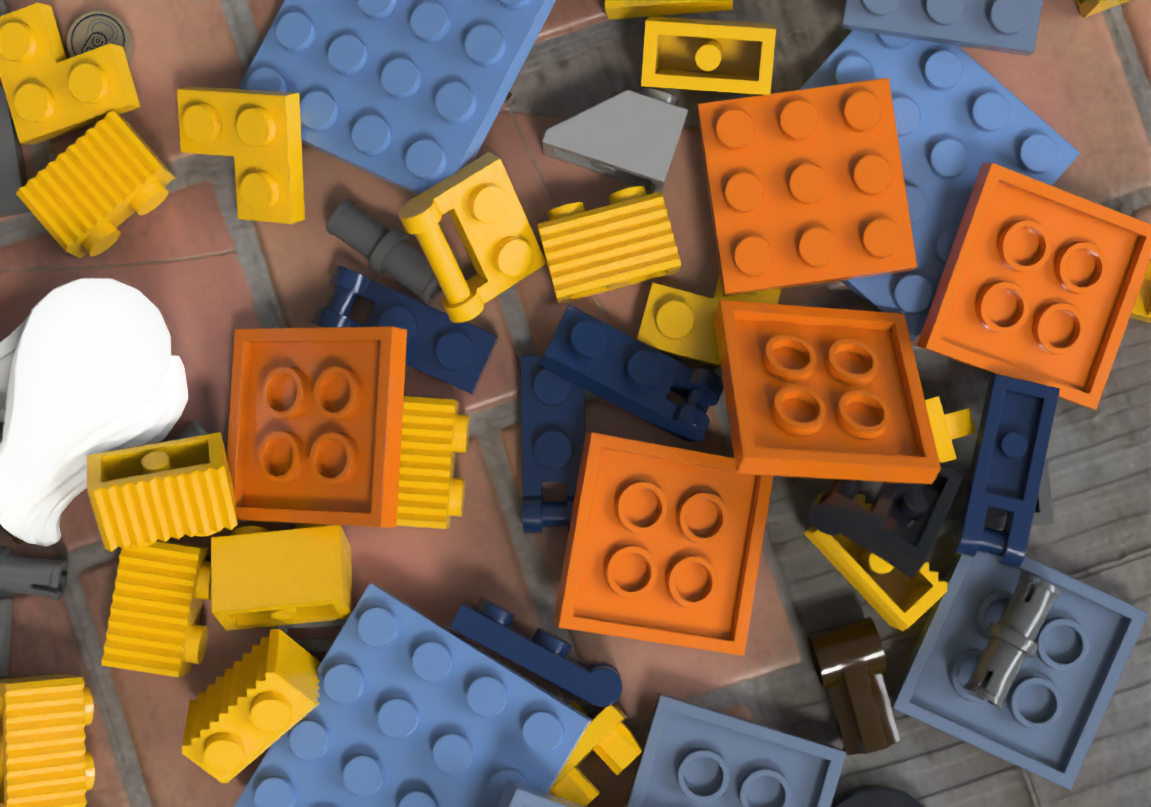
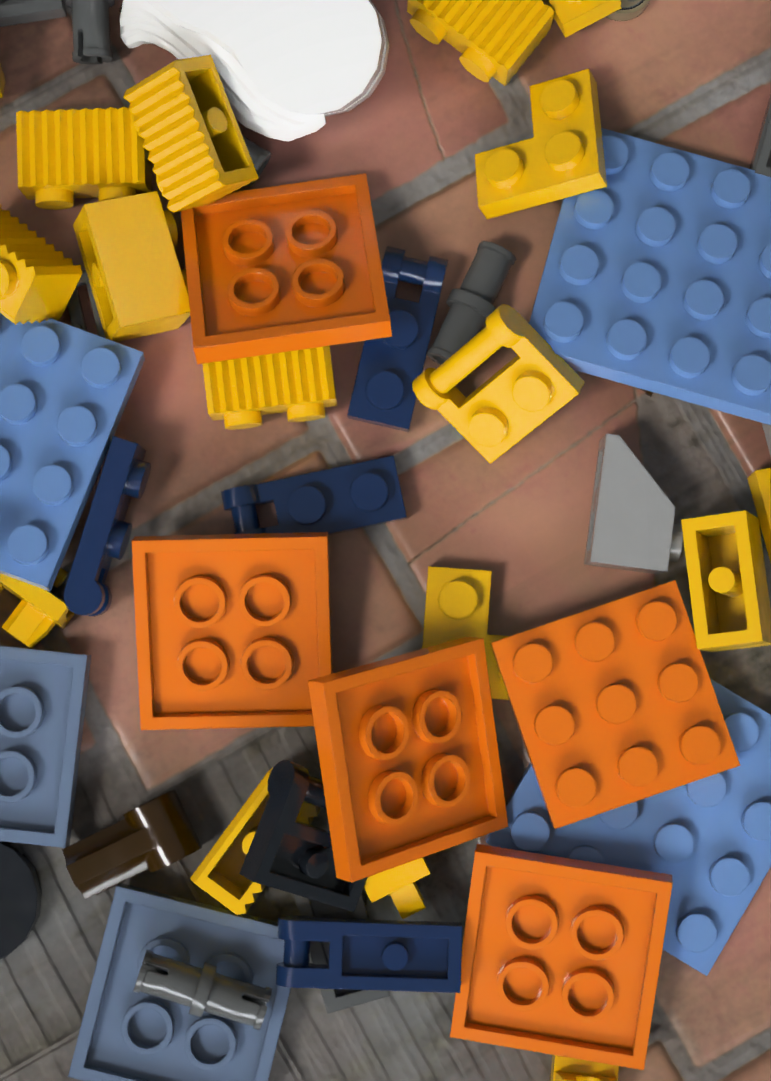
camera: 80 degrees right, 0 degrees up
yellow brick [537,186,681,304] -> none
dark blue plate [538,304,724,442] -> none

